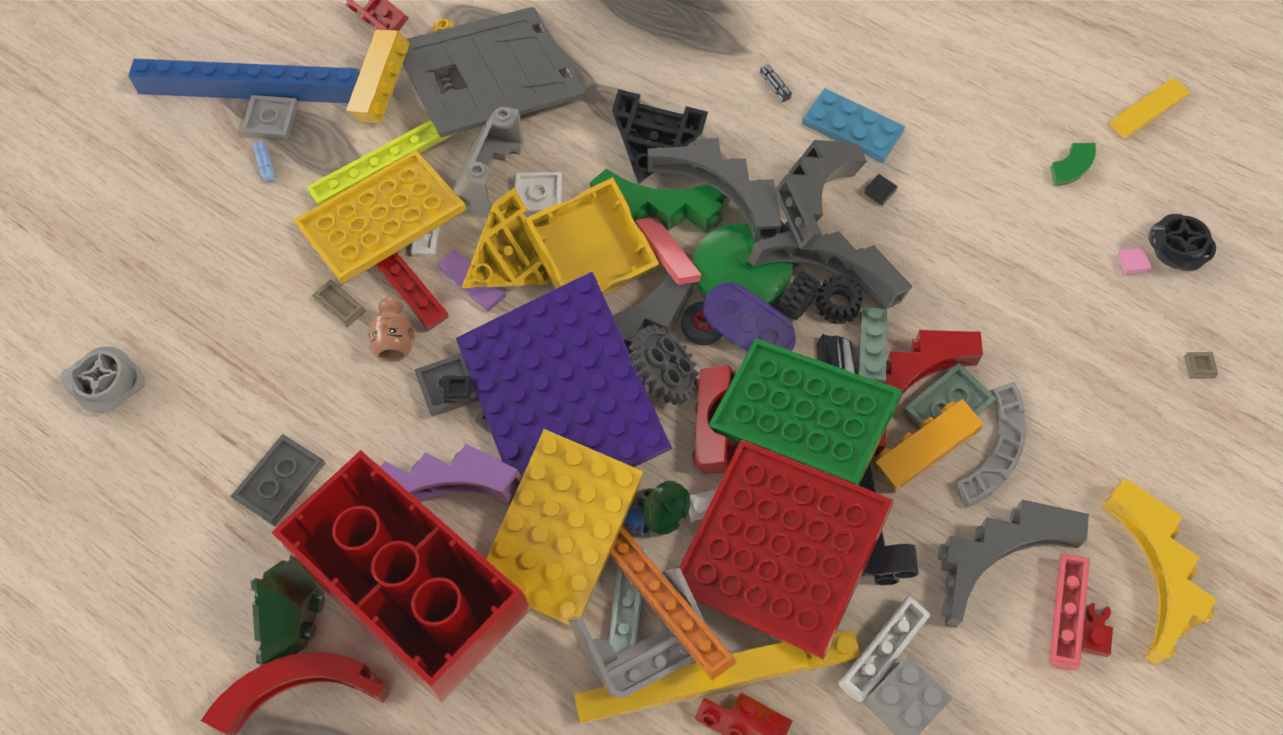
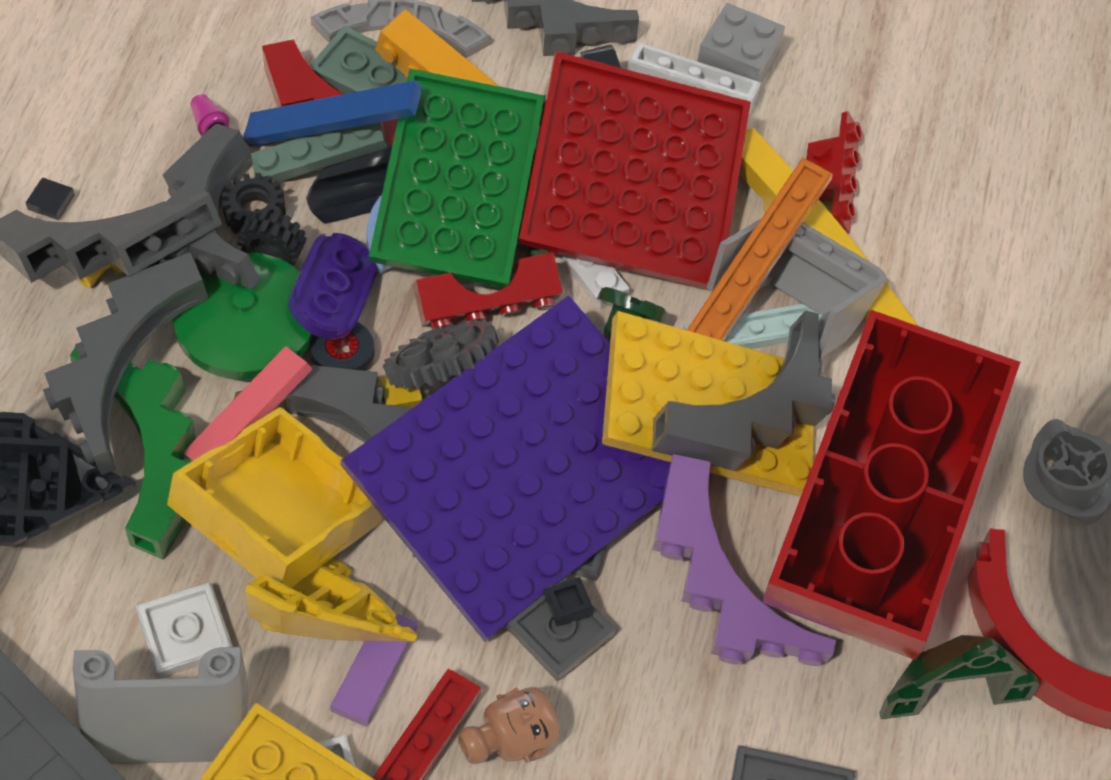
camera: 115 degrees left, 5 degrees down
none -> dark pink cone [190,94,229,136]
none -> blue tile [243,80,422,146]
none -> dark grey arch [652,310,835,471]

